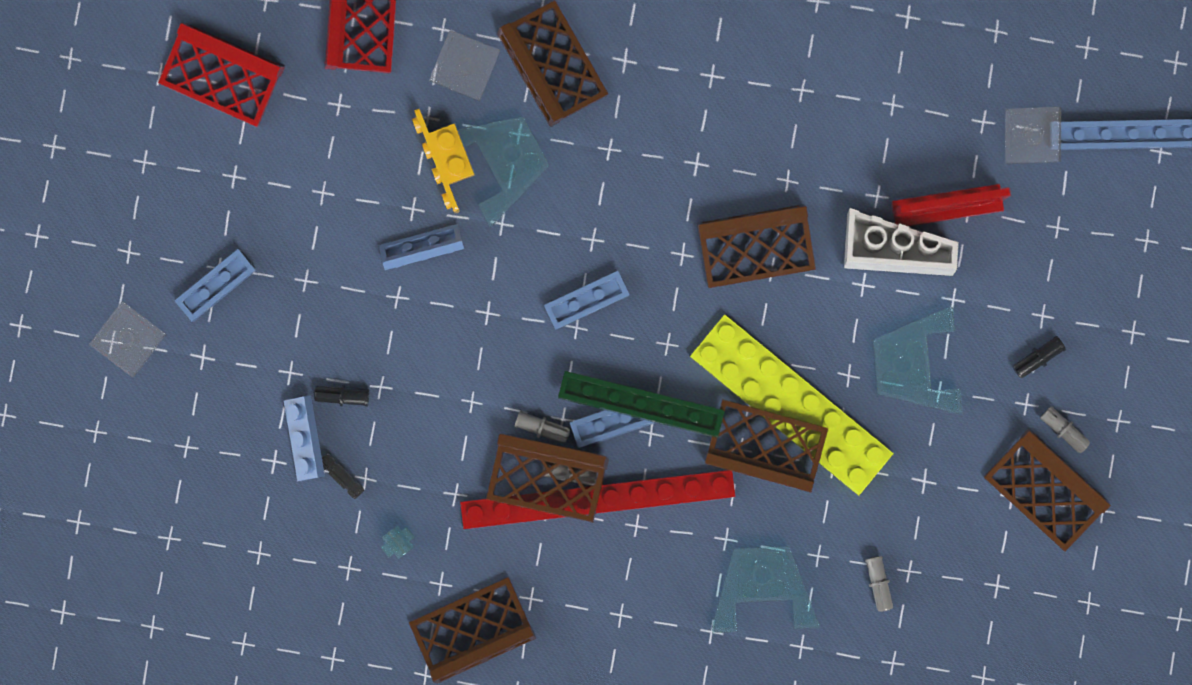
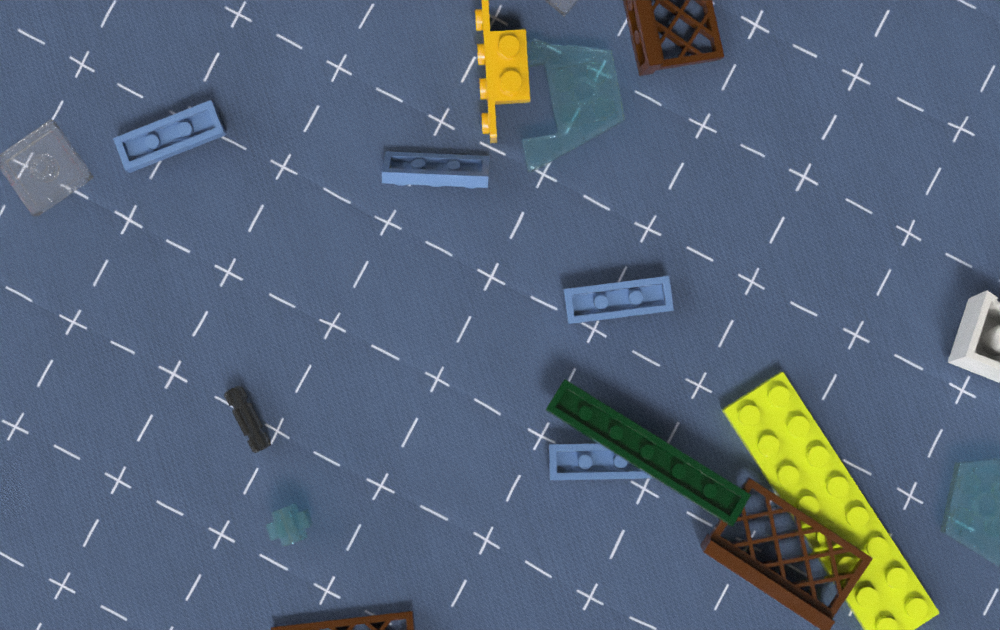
camera: 20 degrees right, 0 degrees up
medium blue plate [284,396,325,481] -> none
black axle [314,385,369,407] -> none
red plate [460,470,735,529] -> none
reddish brown fence [486,434,609,523] -> none
light grey axle [514,411,570,443] -> none
light grey axle [542,462,597,486] -> none
reddish brown fence [697,204,816,288] -> none

